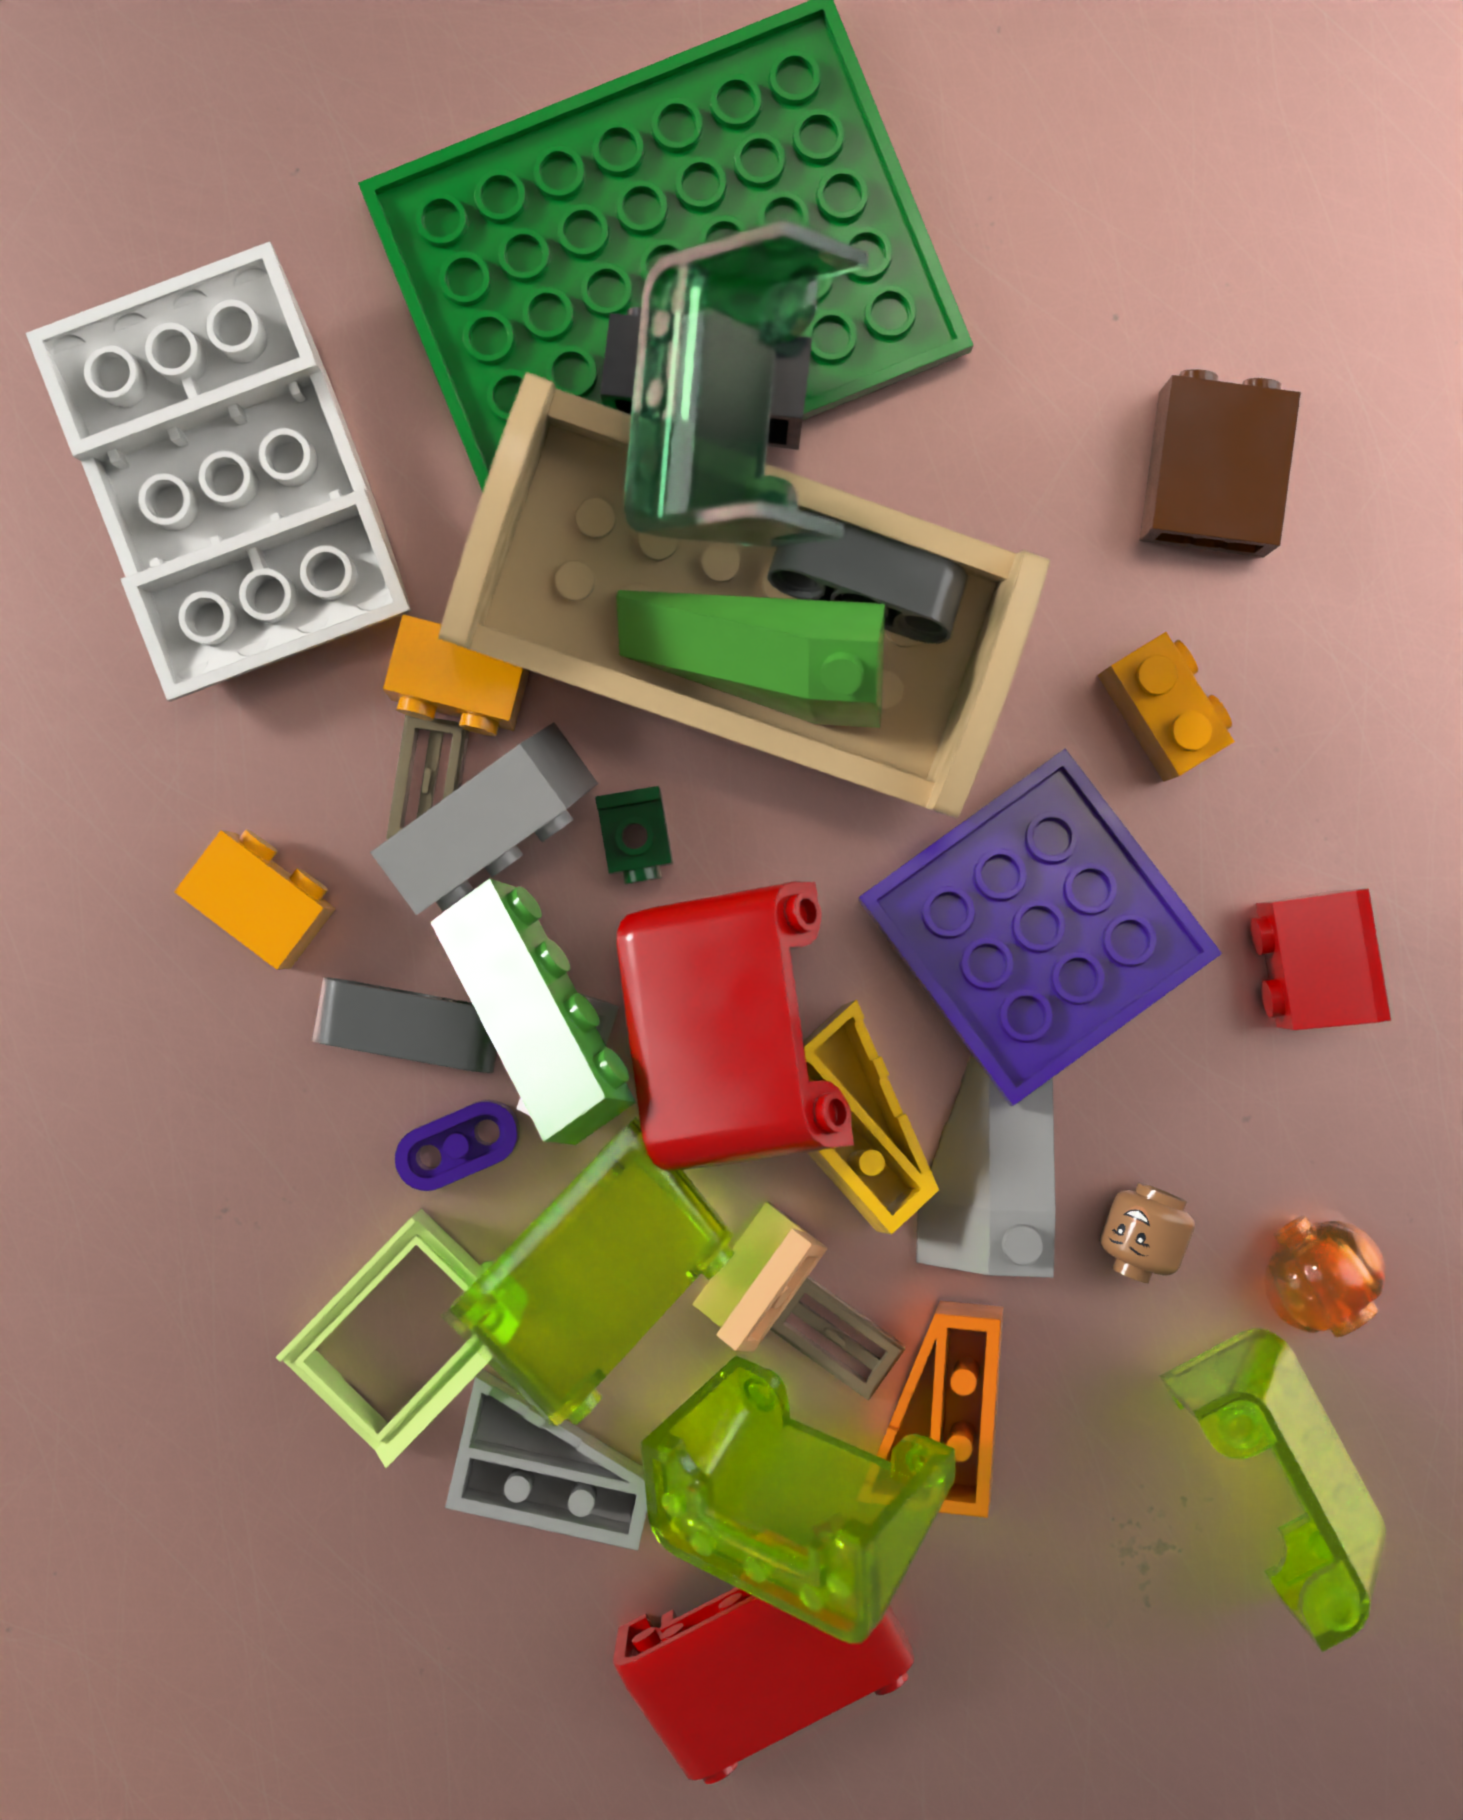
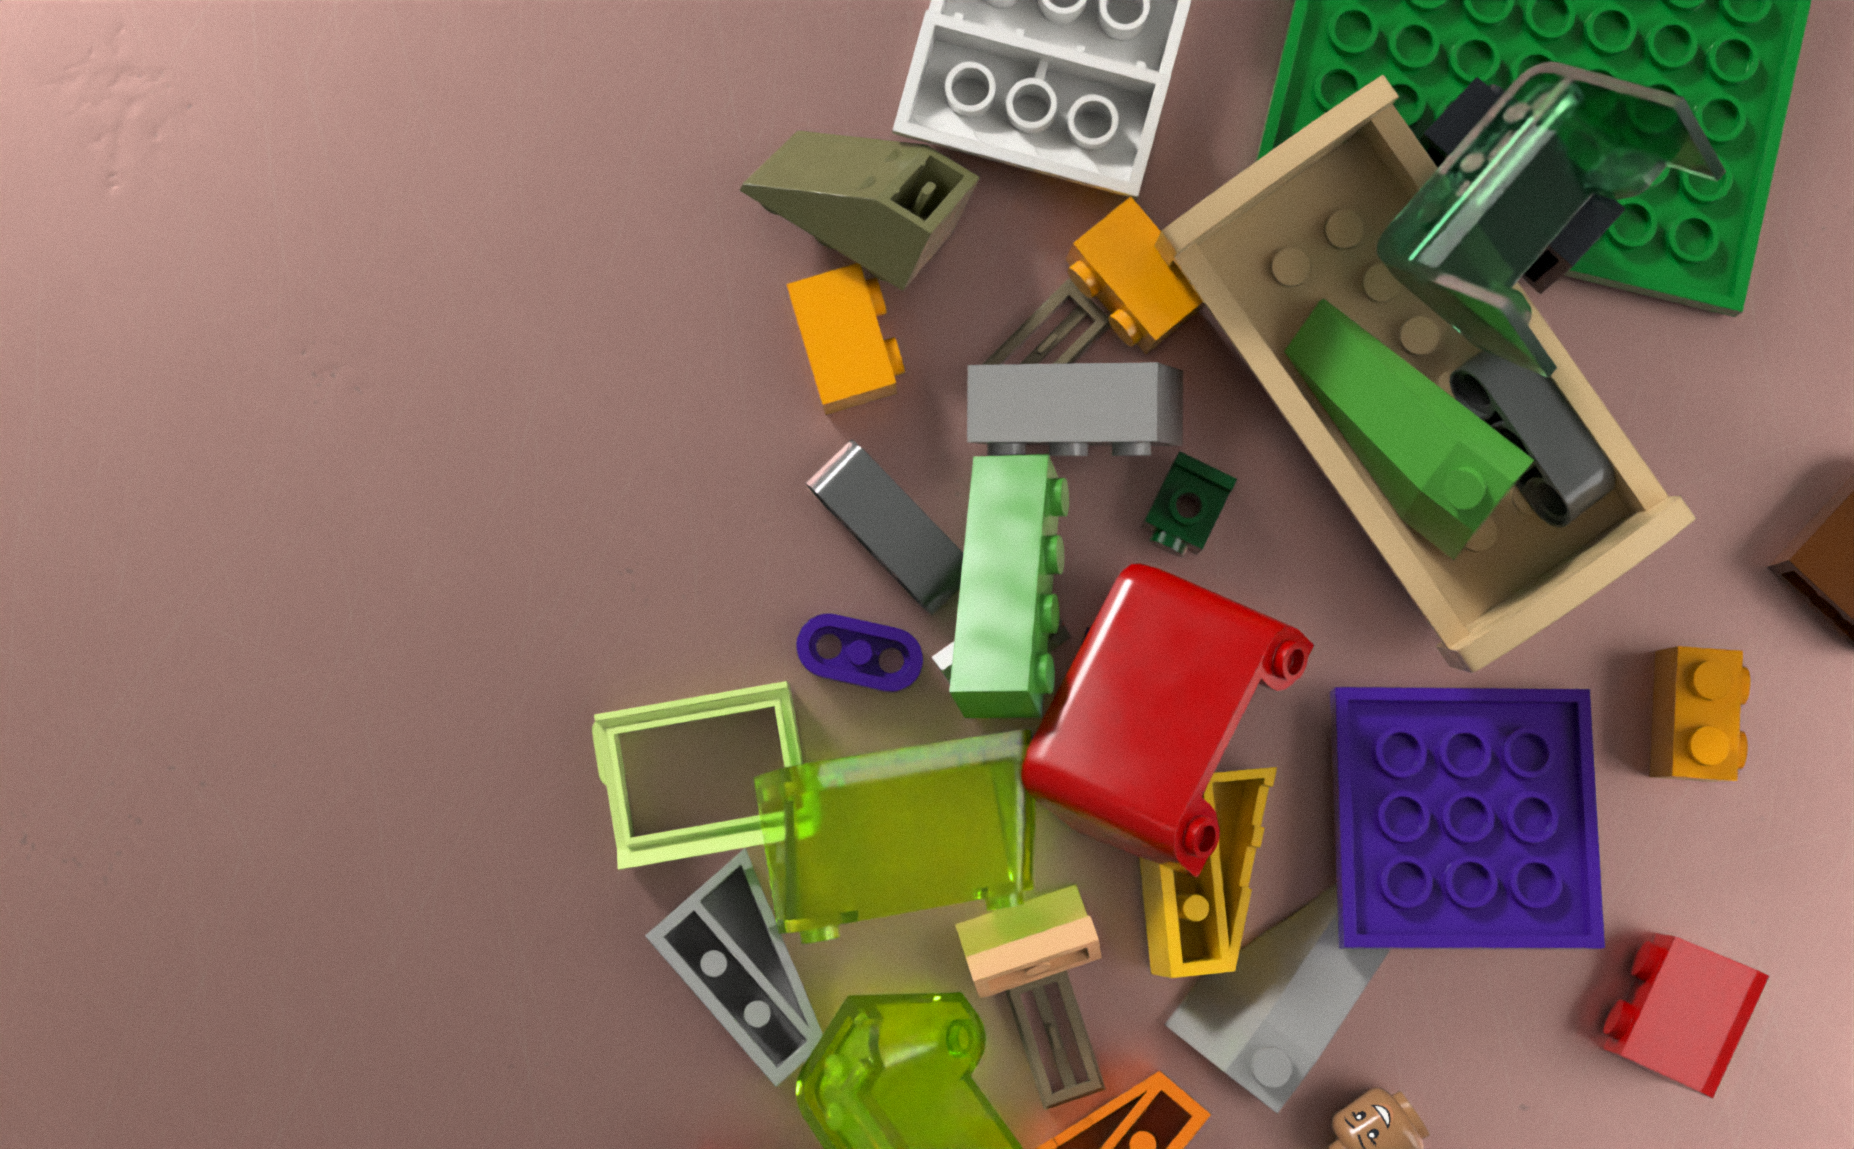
camera: 40 degrees right, 5 degrees down
none -> olive slope [740,130,980,291]

